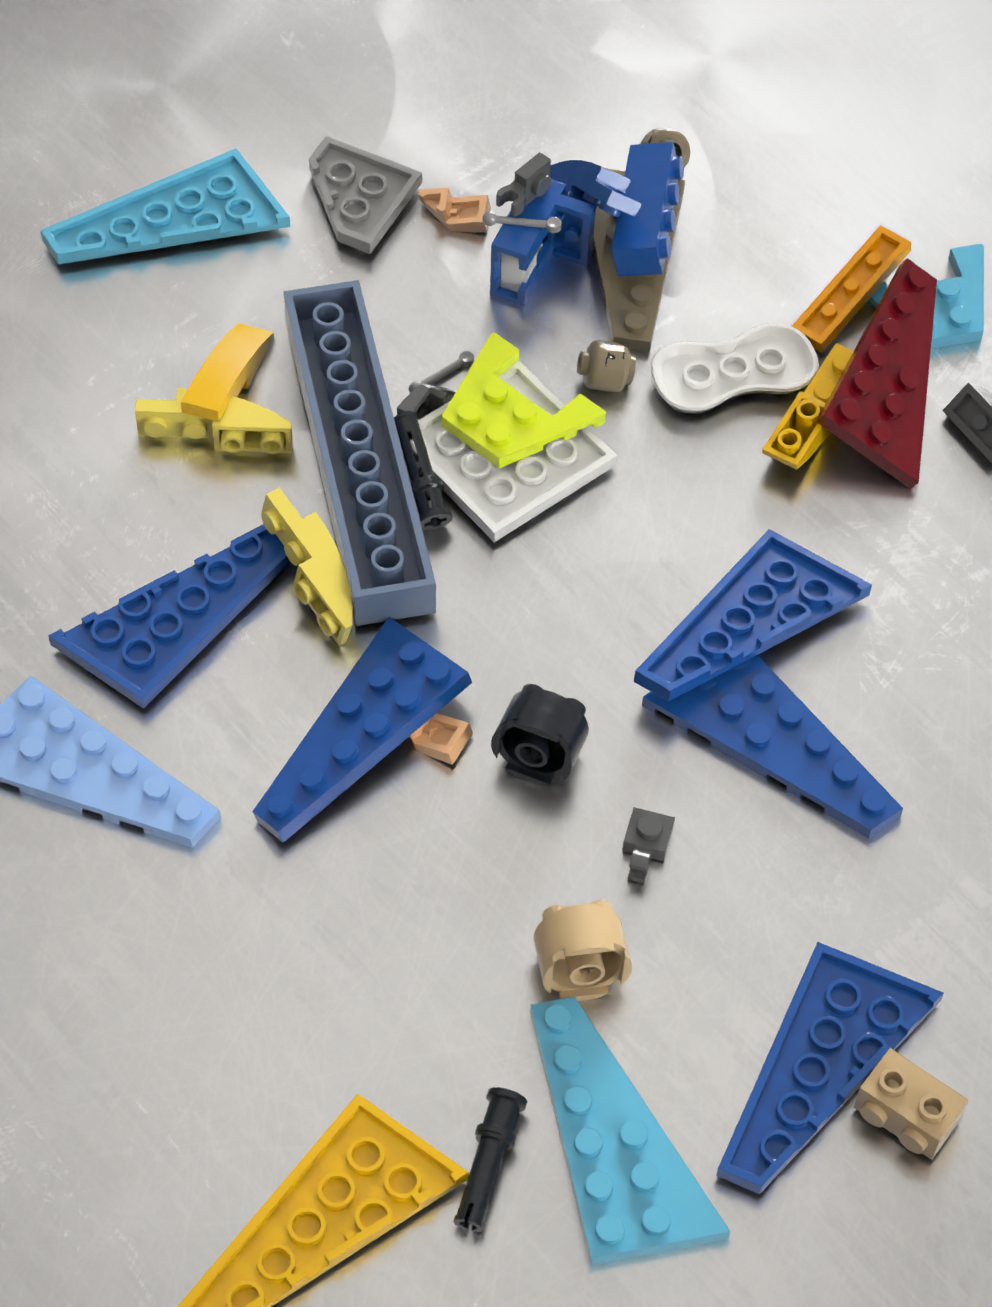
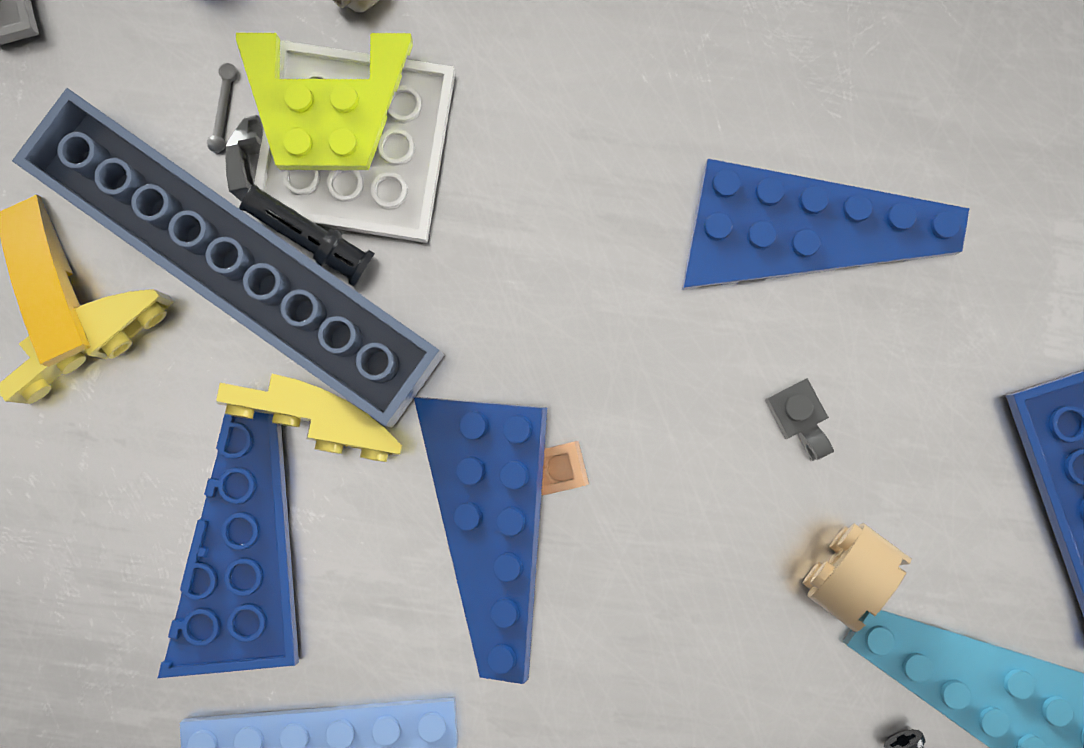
camera: 40 degrees left, 30 degrees up
black brick [491,684,589,785] -> none
blue wing [634,529,872,702] -> none

